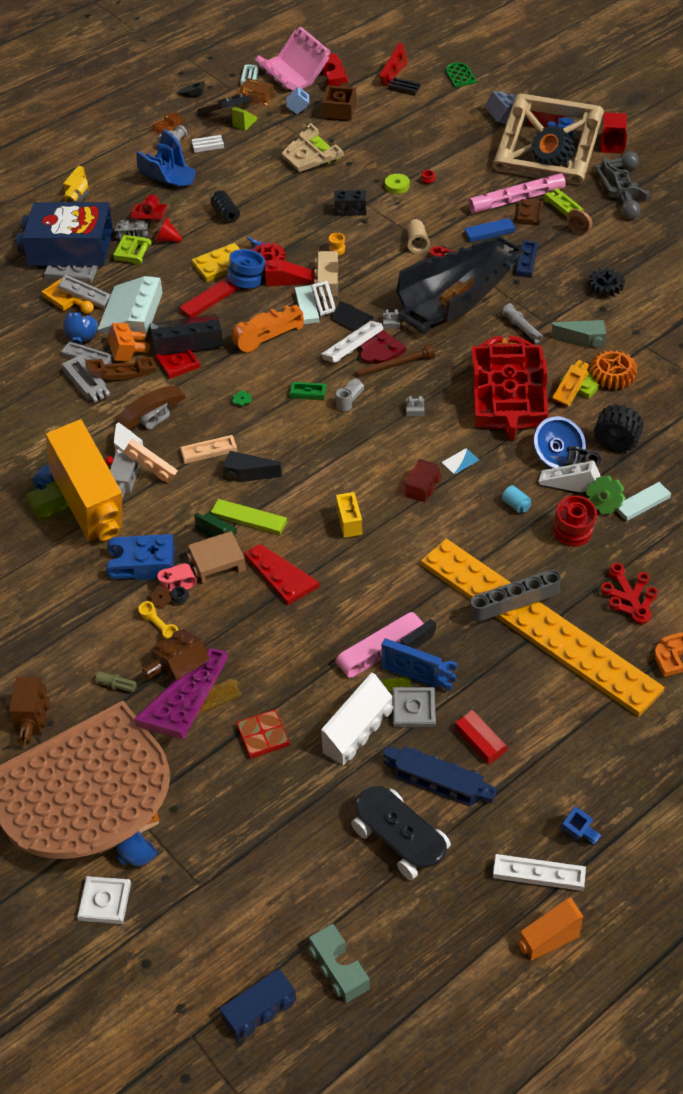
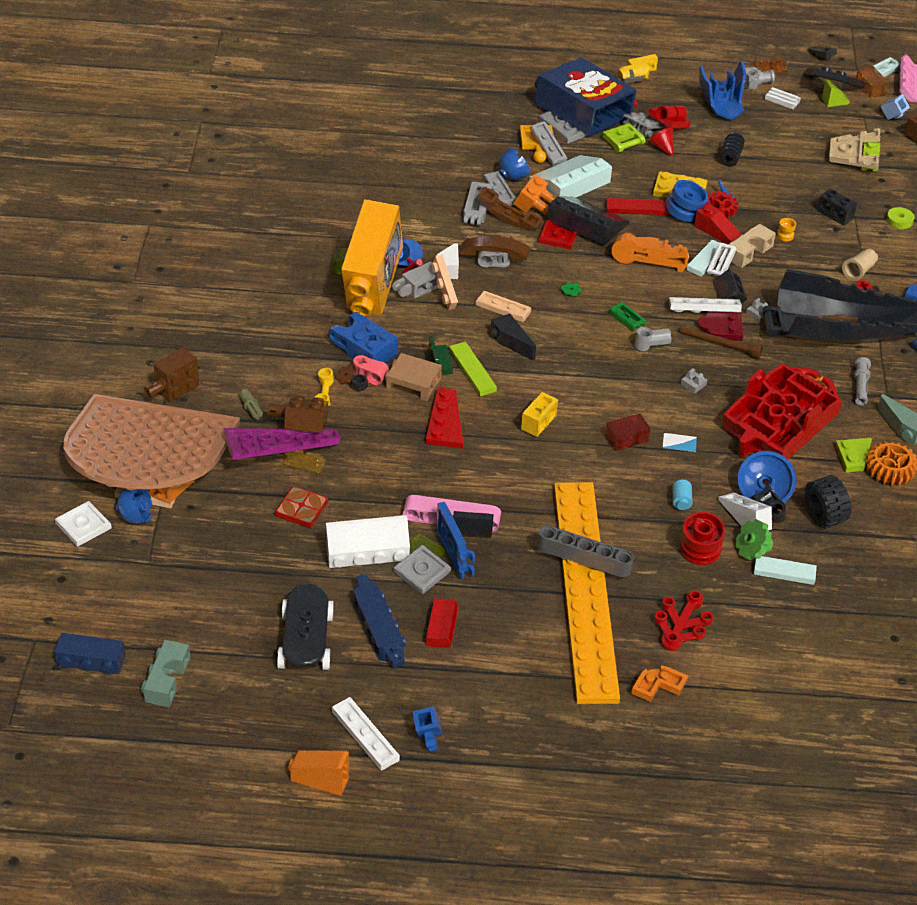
camera: 40 degrees right, 5 degrees down
light orange hinge [552,360,589,407] -> none

